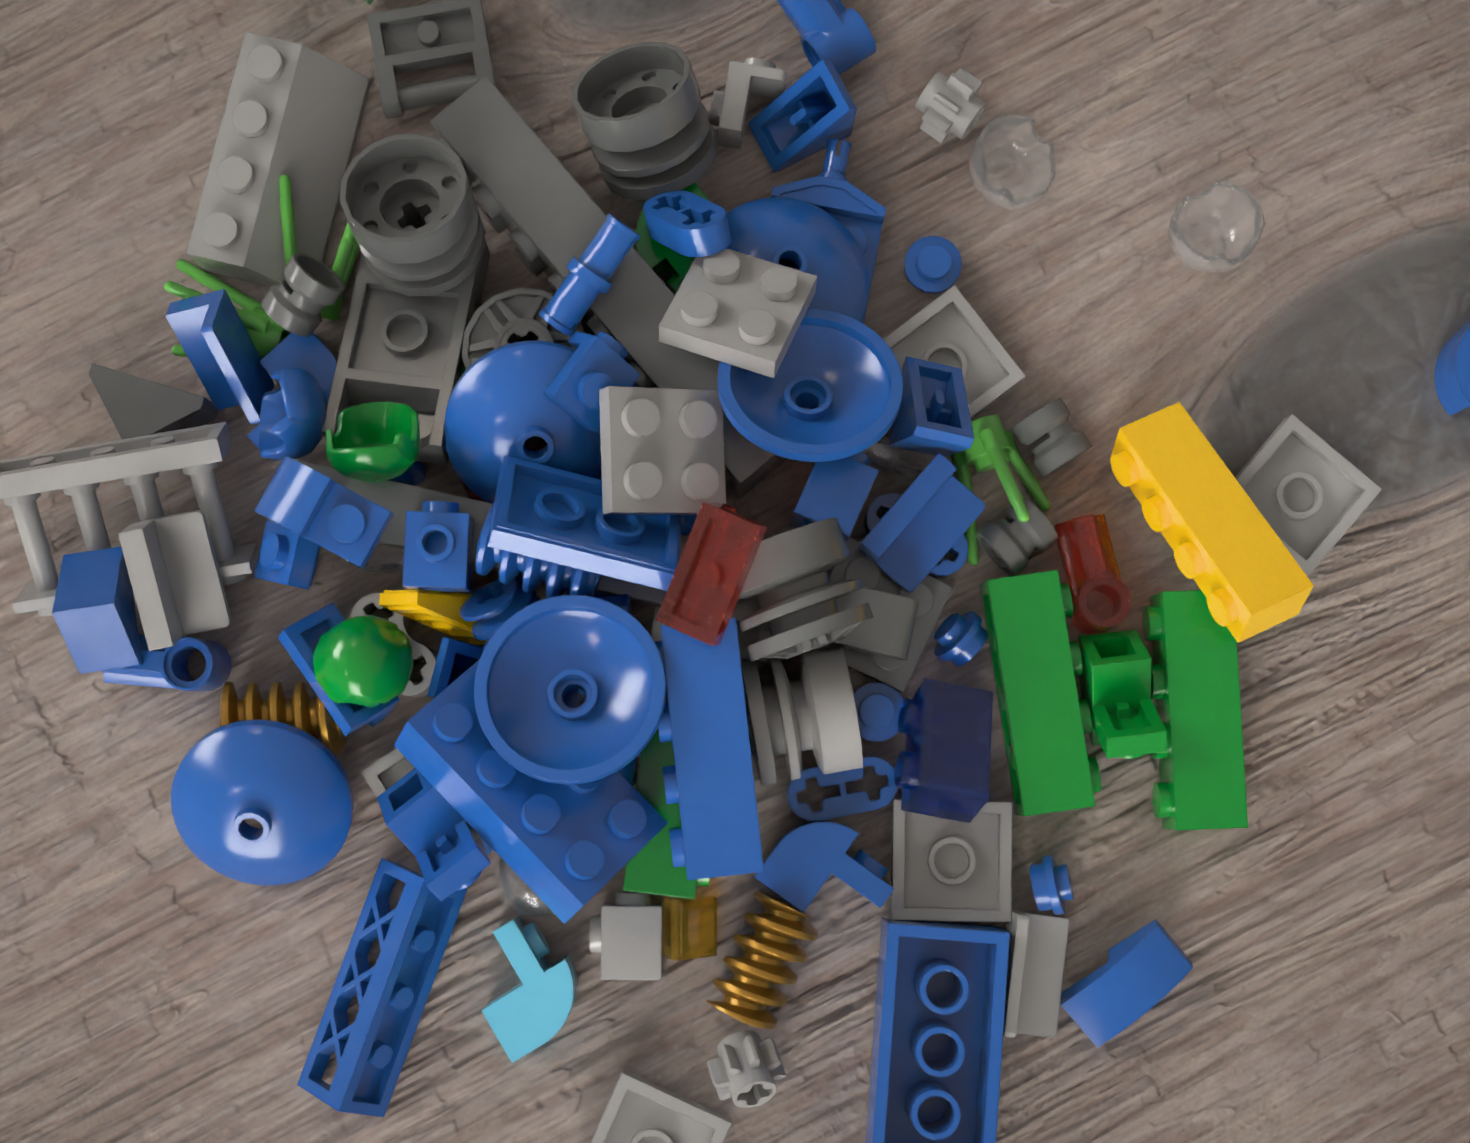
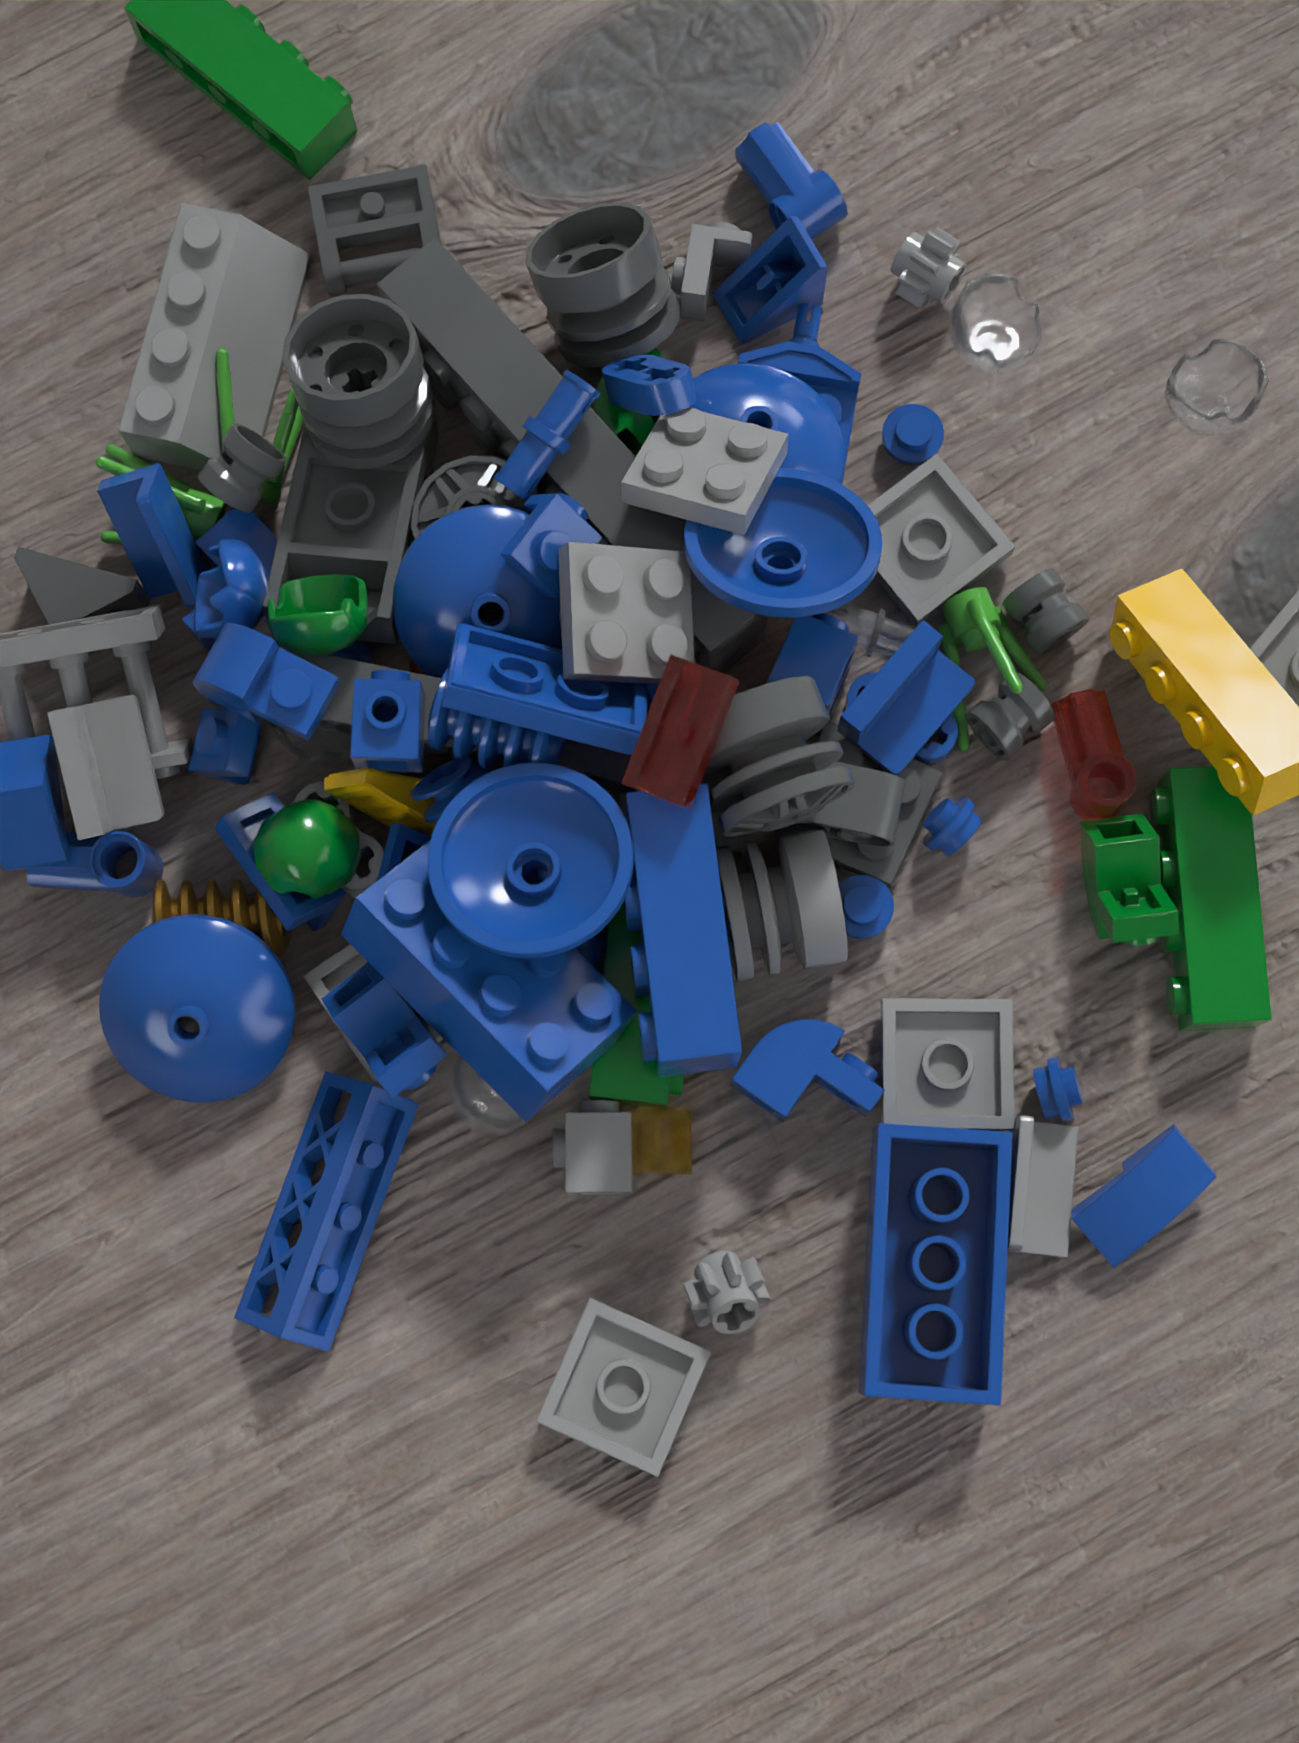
camera: 10 degrees right, 5 degrees down
medium azure brick [481,915,578,1063] -> none
pearl gold piece [706,890,818,1029] -> none
blue beam [787,757,898,821] -> none
blue slope [889,356,975,457] -> none
clear blue brick [894,678,993,823] -> none
green brick [980,570,1101,816] -> none

